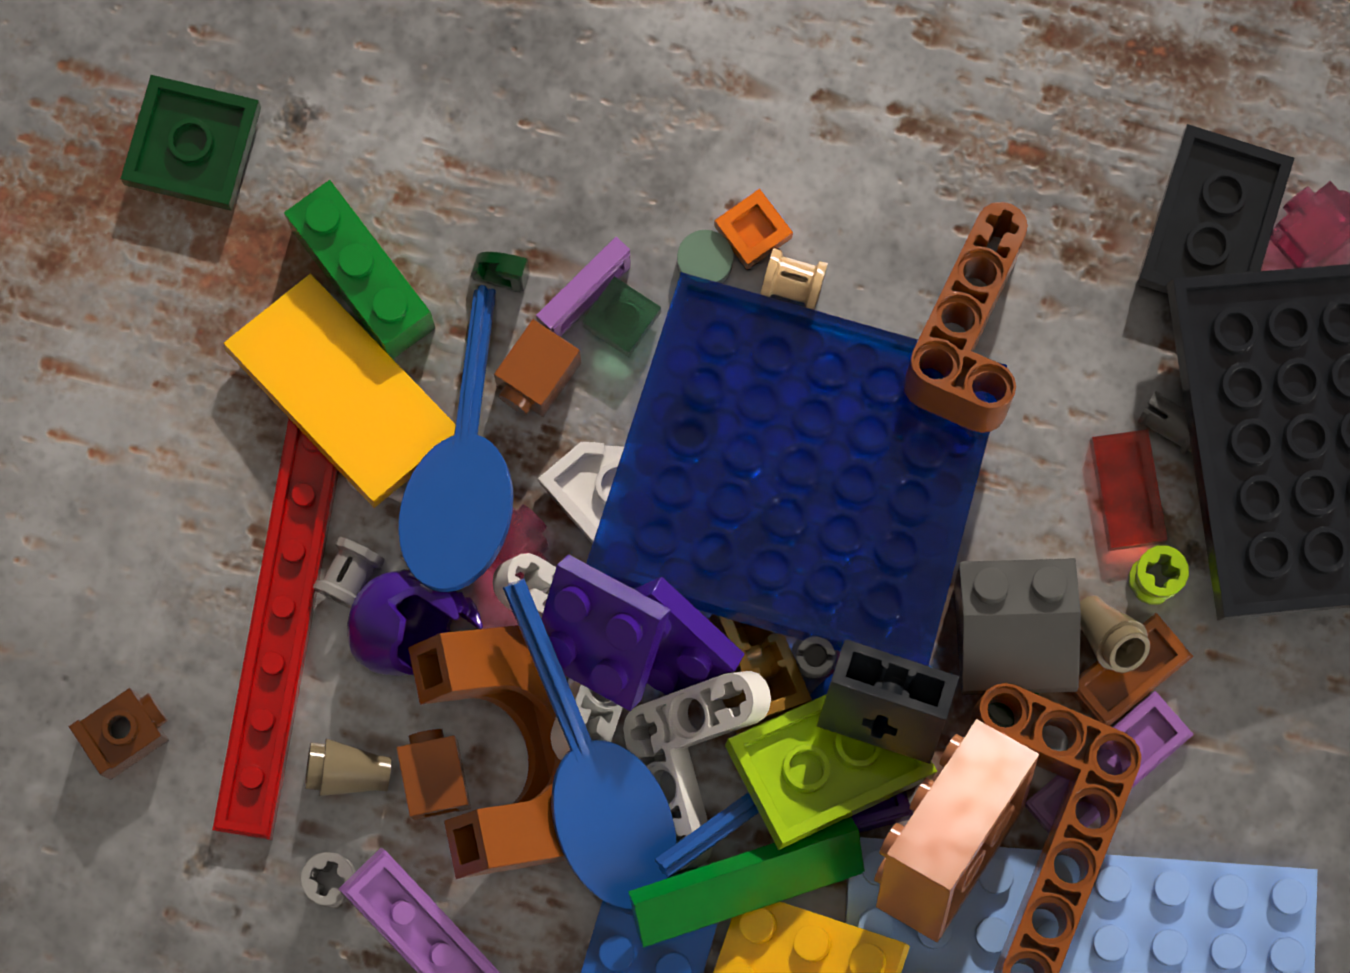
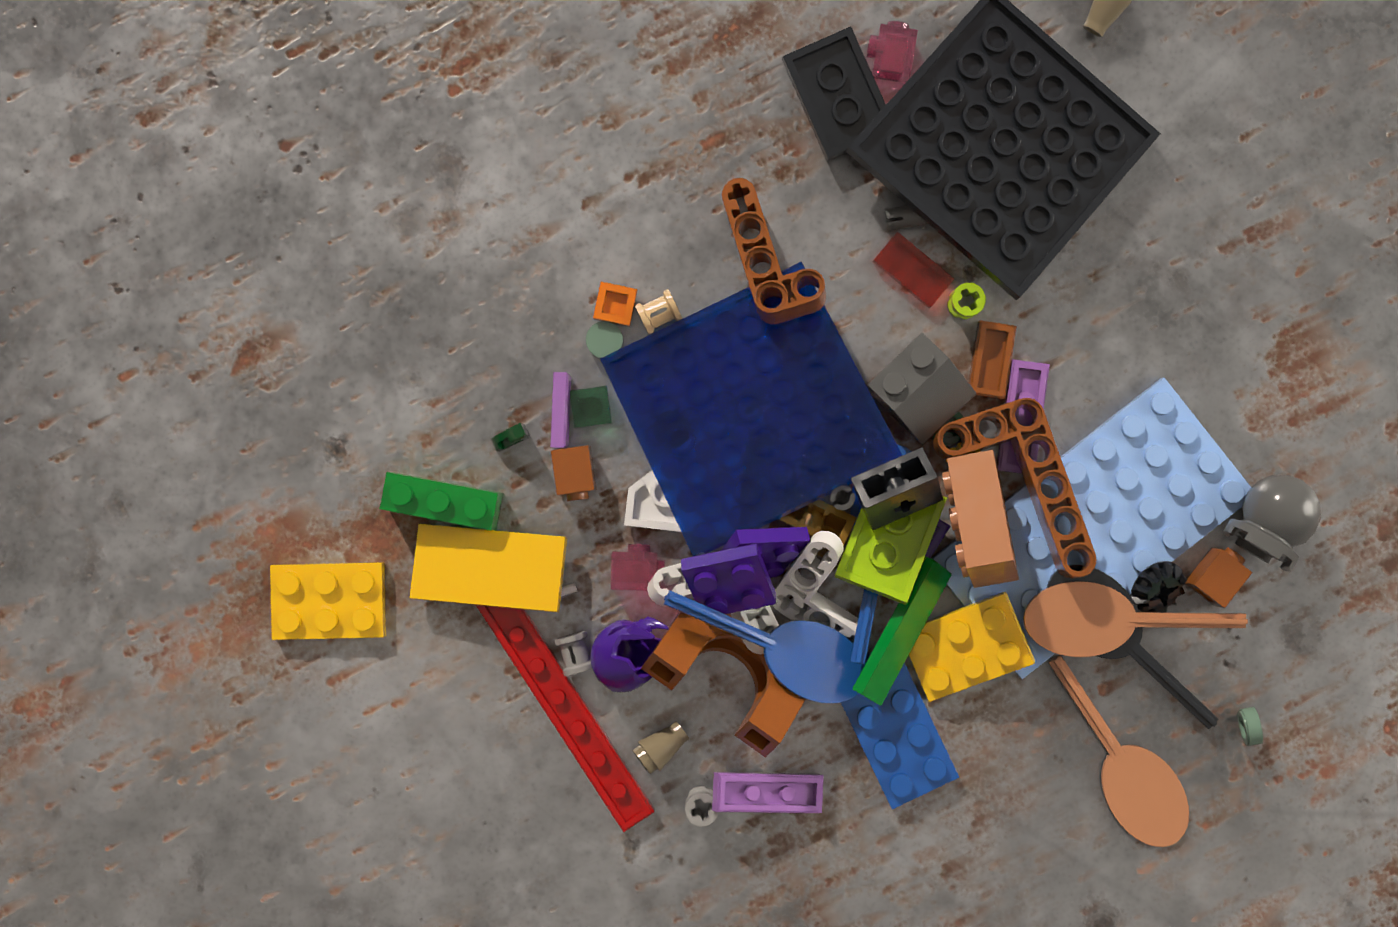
camera: 40 degrees left, 10 degrees up
reddish brown brick [68,688,169,780] -> none
dark green plate [120,75,261,211] -> none
dark orange brick [397,729,471,821] -> none
blue piece [399,285,514,592] -> none
dark tan cone [1080,596,1150,673] -> none
none -> yellow plate [270,562,386,640]

